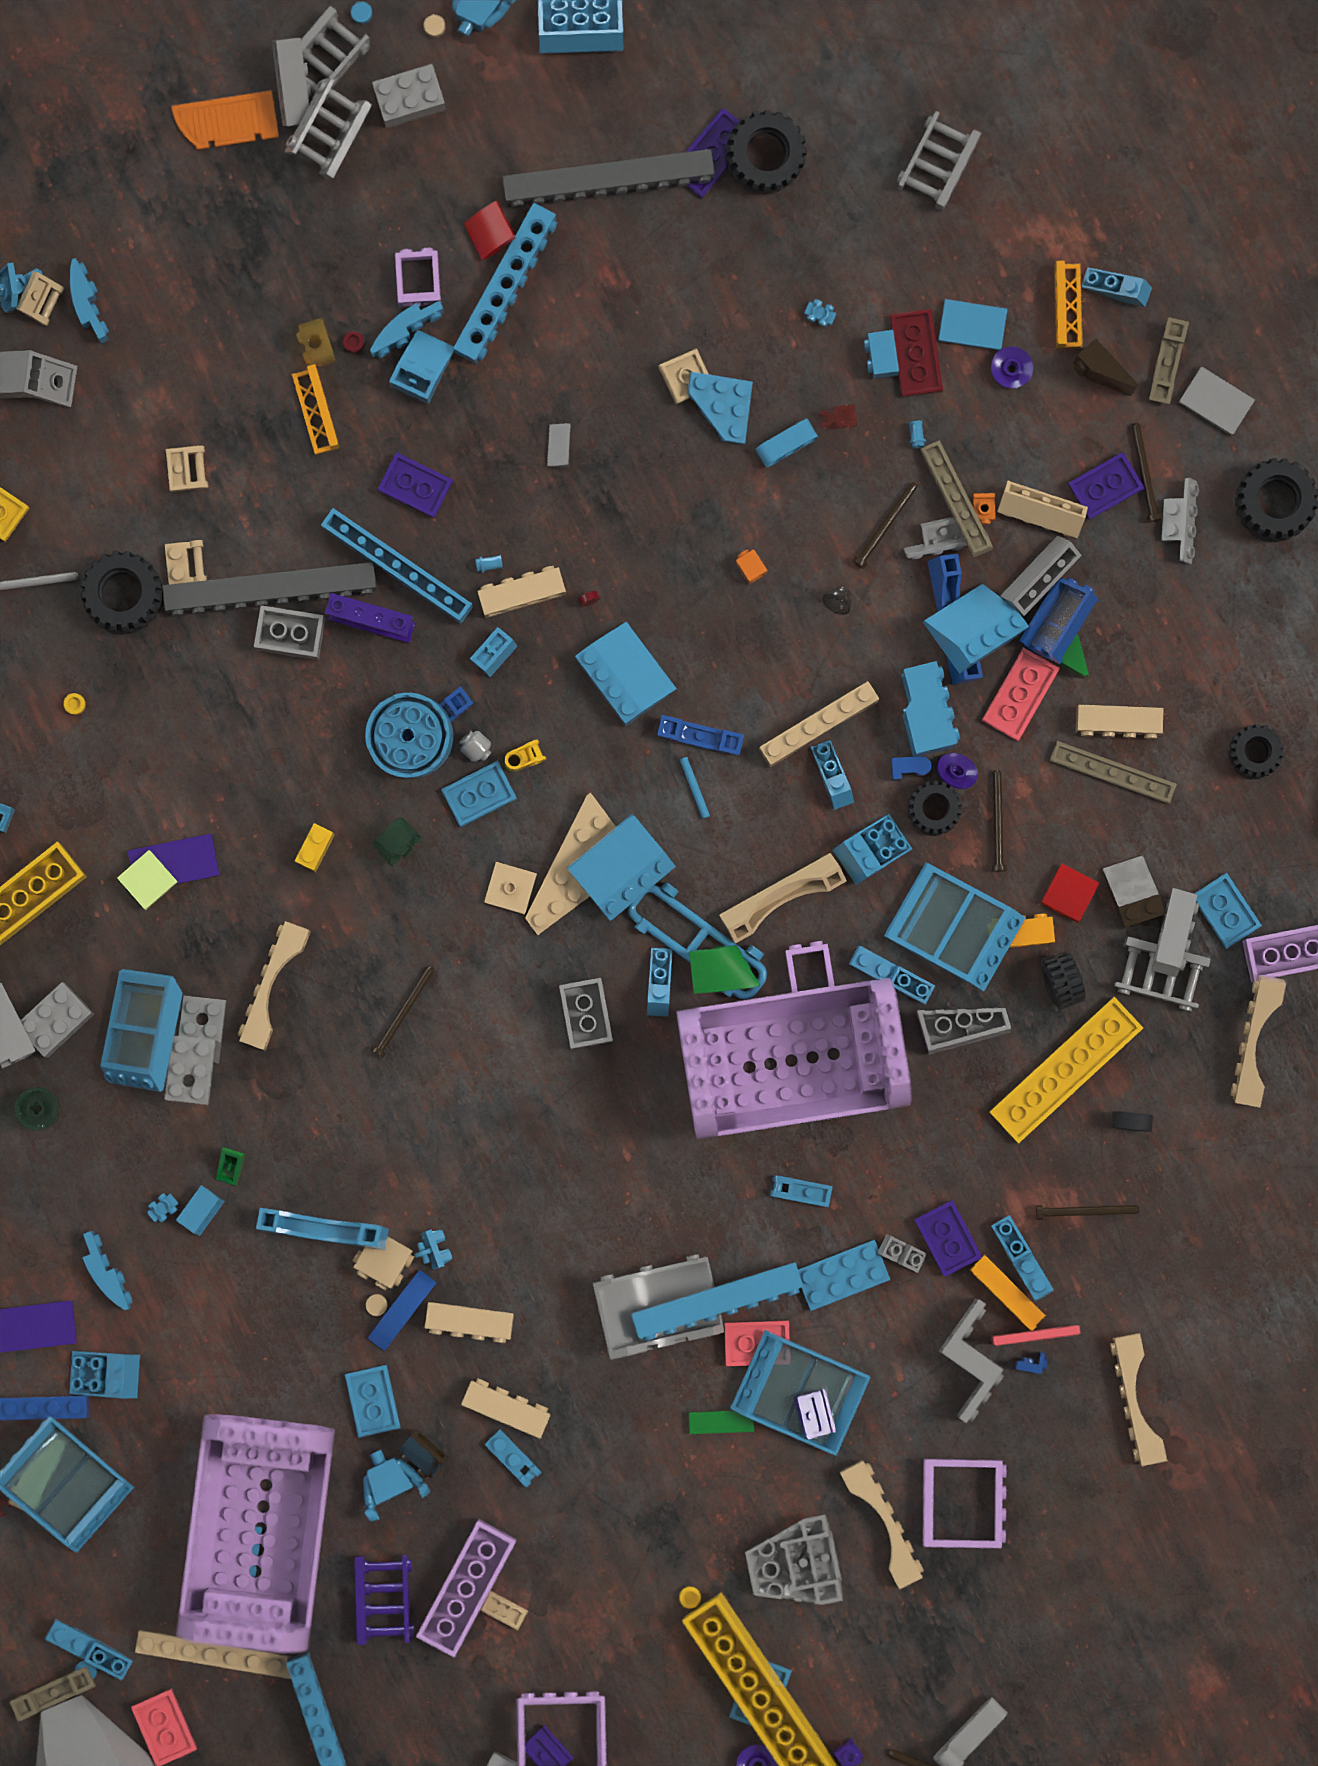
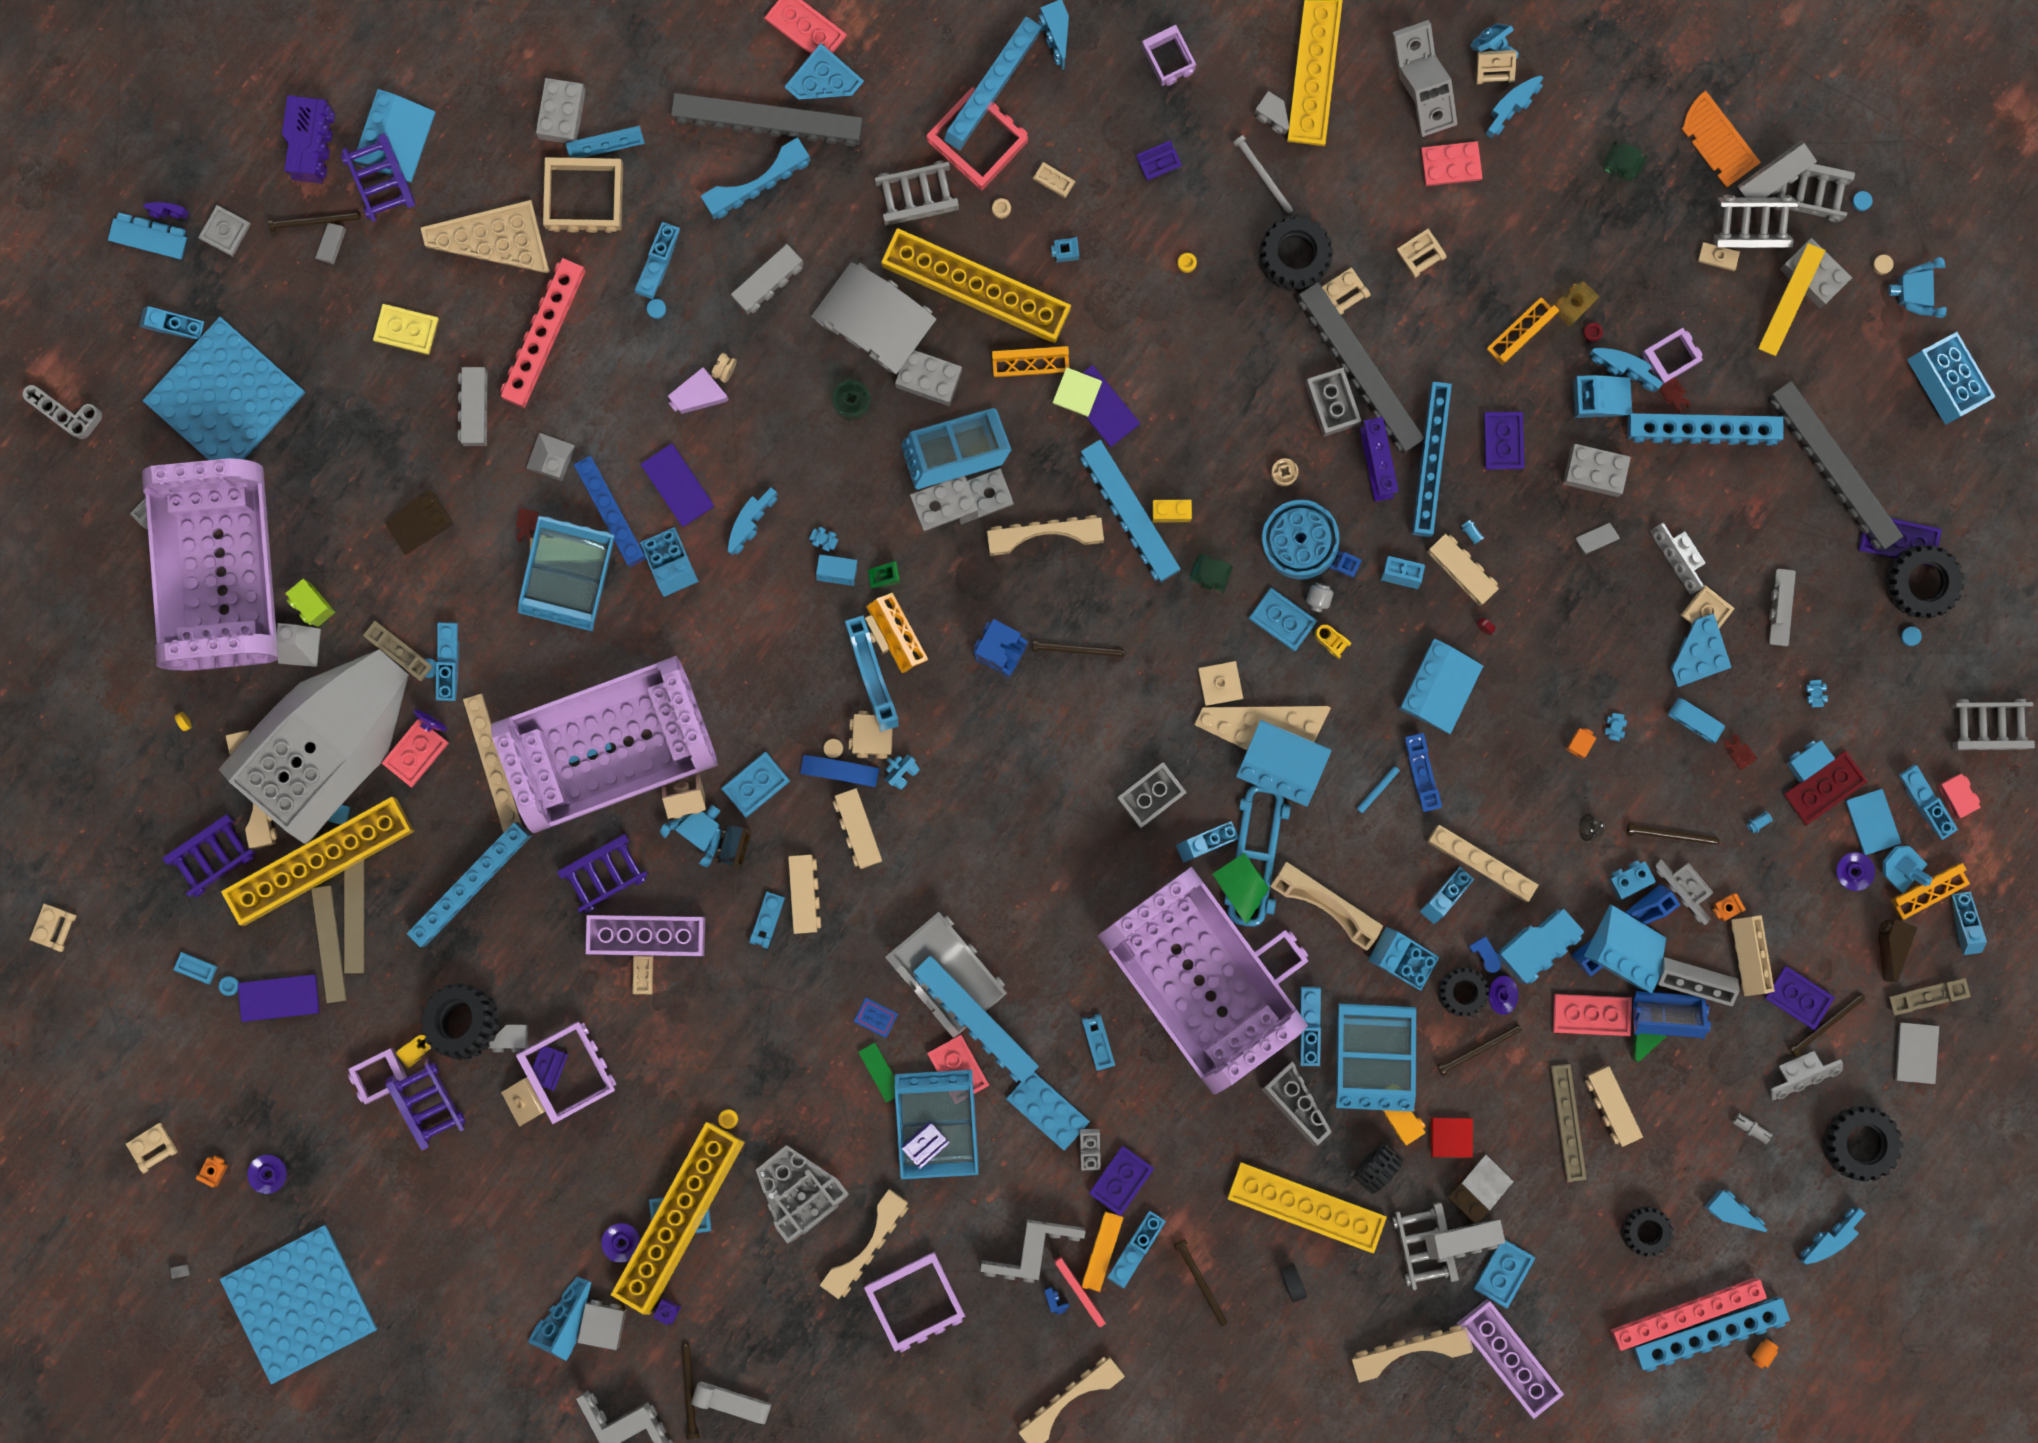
camera: 60 degrees right, 0 degrees up
red slope [464,201,516,261] -> none
dark tan tile [920,440,993,558] -> none
none -> dark purple dish [413,709,448,732]
none -> tan brick [662,773,706,819]
none -> blue sticker [854,998,898,1038]
none -> tan plate [865,615,889,654]
none -> light orange fence [866,593,928,673]
none -> blue piece [973,619,1028,679]
none -> light orange fence [992,346,1069,377]
none -> dark azure brick [1079,440,1180,583]
none -> tan wheel [1271,458,1298,486]
none -> coral plate [1421,141,1482,186]
none -> light grey brick [1563,444,1631,497]
none -> clear green brick [1603,142,1647,182]
none -> dark azure piece [1604,713,1627,741]
none -> dark azure brick [1608,860,1656,900]
none -> light grey bracket [1650,523,1705,595]
none -> clear red plate [1659,377,1691,413]
none -> tan plate [1698,242,1740,271]
none -> dark azure slope [1704,1189,1767,1232]
none -> light grey pin [1732,1113,1772,1144]
none -> yellow tile [1758,243,1826,356]
none -> light grey bracket [1769,569,1796,646]
none -> dark azure piece [1883,845,1932,893]
none -> dark azure slope [1899,765,1958,840]
none -> dark azure tile [1901,627,1922,646]
none -> coral brick [1936,774,1981,819]

